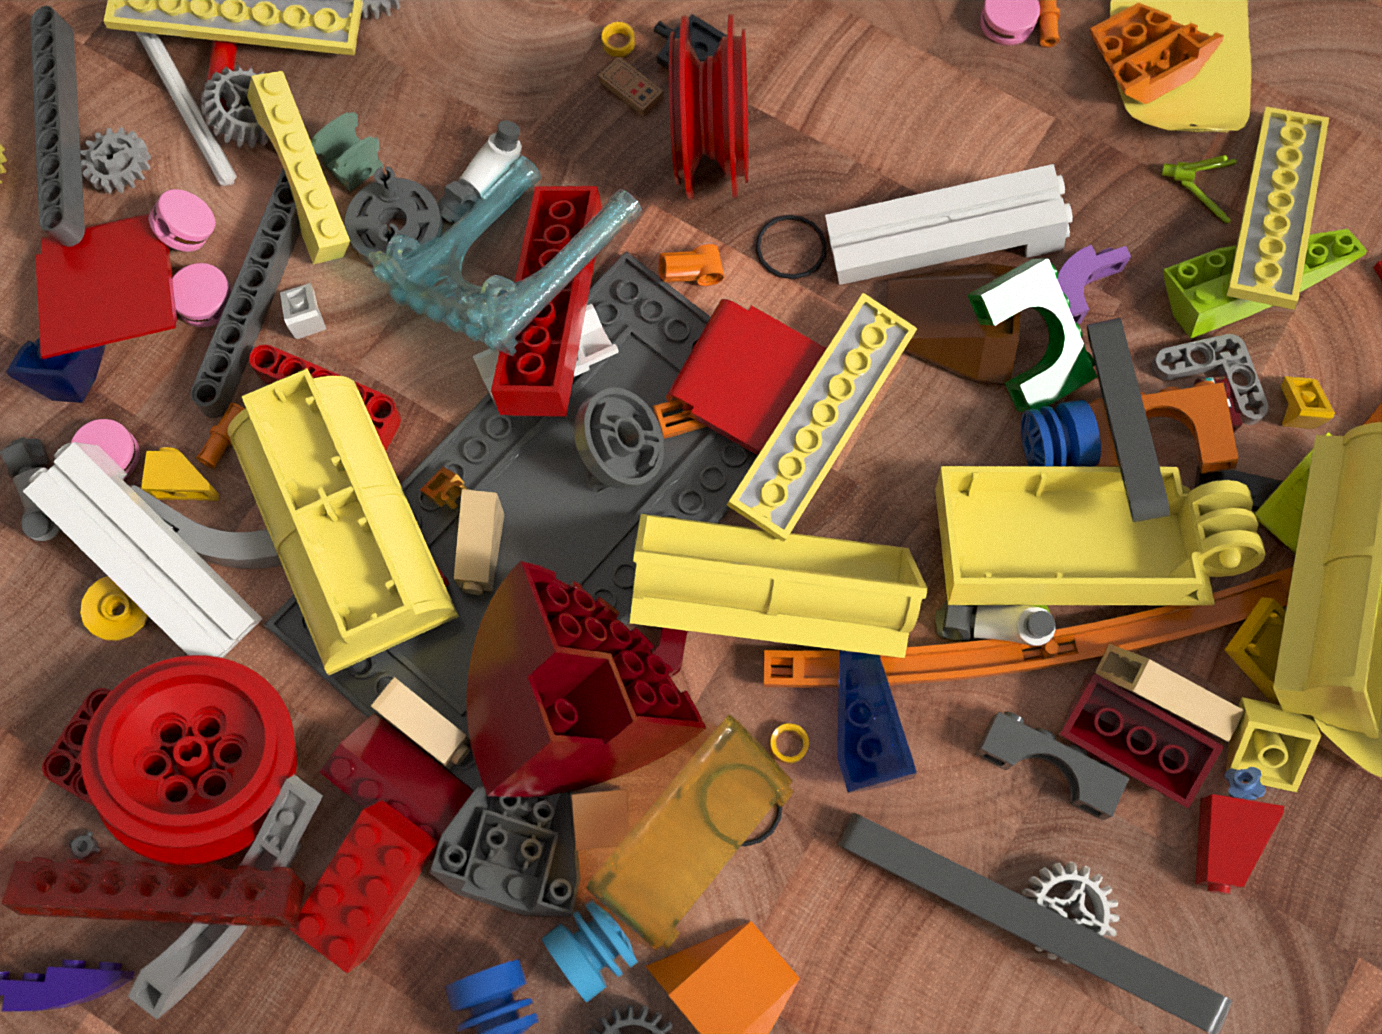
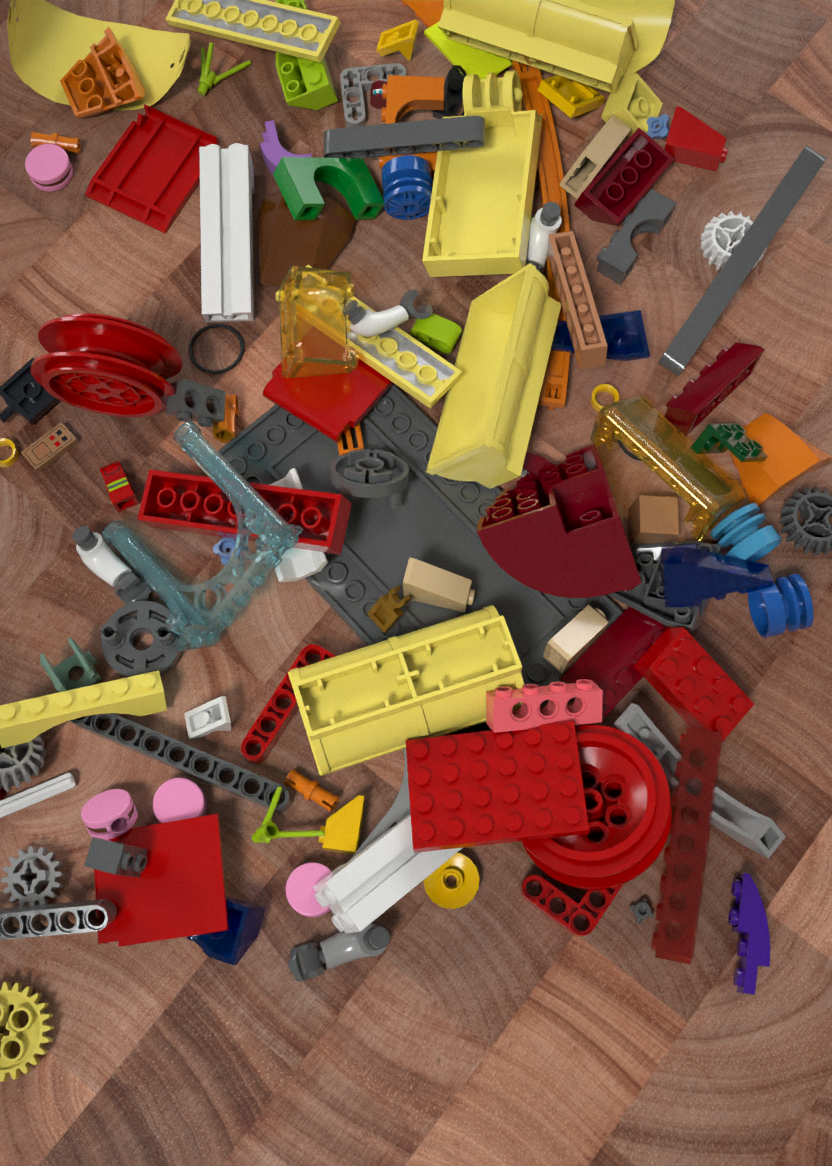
camera: 80 degrees left, 0 degrees up
none -> dark grey brick [84,837,148,878]
none -> red piece [85,104,219,234]
none -> red leg [99,460,139,513]
none -> dark grey brick [166,379,226,427]
none -> lime plant [251,786,325,844]
none -> clear yellow windscreen [279,265,359,378]
none -> piece [342,290,433,337]
none -> red plate [405,721,589,853]
none -> lime beam [409,313,462,354]
none -> black piece [444,65,466,117]
none -> coral brick [486,679,603,733]
none -> nougat brick [547,231,607,370]
none -> clear blue wedge [660,547,773,608]
none -> dark red slope [664,342,765,436]
none -> dark green bracket [690,423,768,462]

